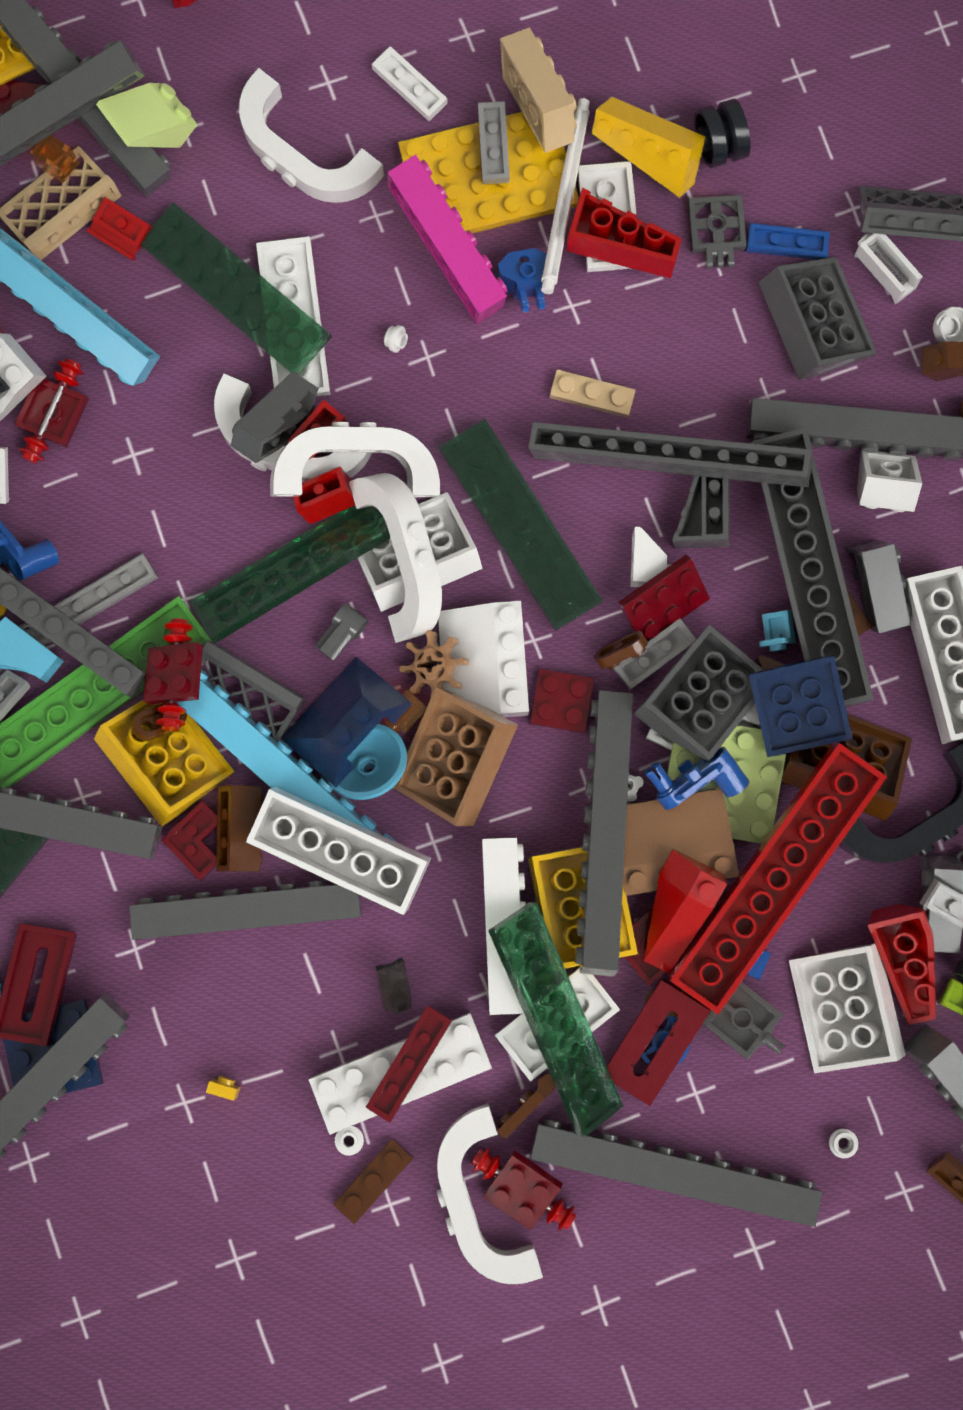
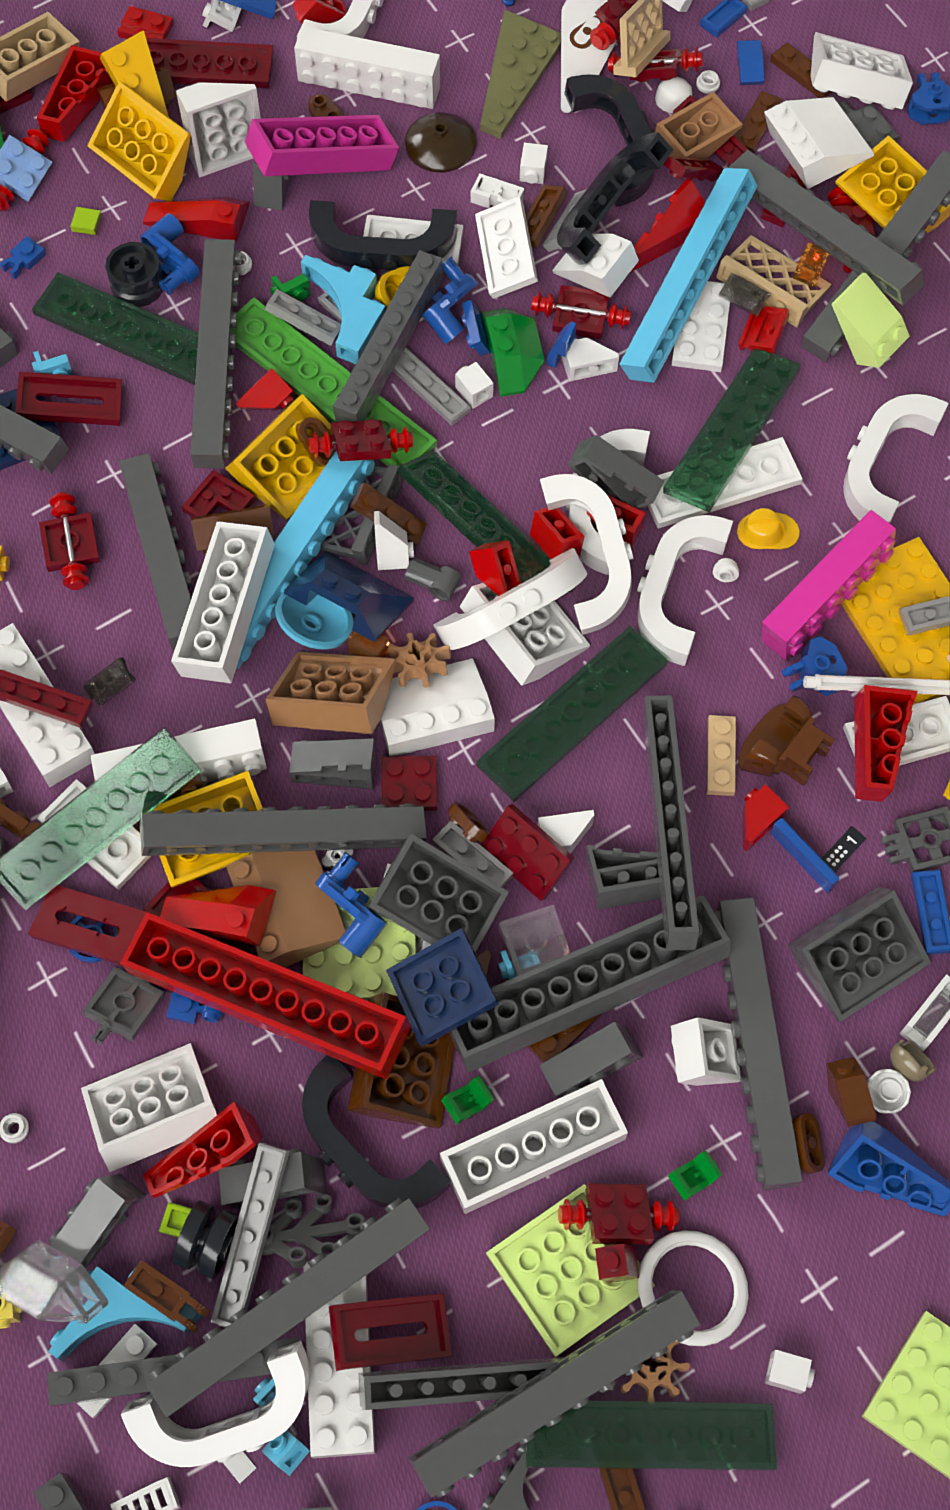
camera: 80 degrees right, 15 degrees down
none -> dark red plate [39,492,100,590]
none -> red slope [235,368,295,410]
none -> wedge [289,738,376,790]
none -> reddish brown plate [350,482,426,547]
none -> white slope [374,511,414,570]
none -> green bracket [441,1076,494,1125]
none -> white brick [455,362,493,409]
none -> blue piece [461,300,490,356]
none -> red slope [469,540,521,596]
none -> green wedge [481,308,545,397]
none -> clear slope [499,904,570,976]
none -> blue slope [546,321,576,368]
none -> white slope [561,338,619,382]
none -> white arch [637,515,733,666]
none -> white plate [671,281,732,372]
none -> clear smoke hips [719,272,770,317]
none -> yellow piece [737,508,800,549]
none -> reddish brown piece [738,695,835,786]
none -> red slope [742,784,789,852]
none -> blue tile [770,818,839,894]
none -> black sticker [821,826,866,872]
none -> dark tan hair [890,1039,936,1082]

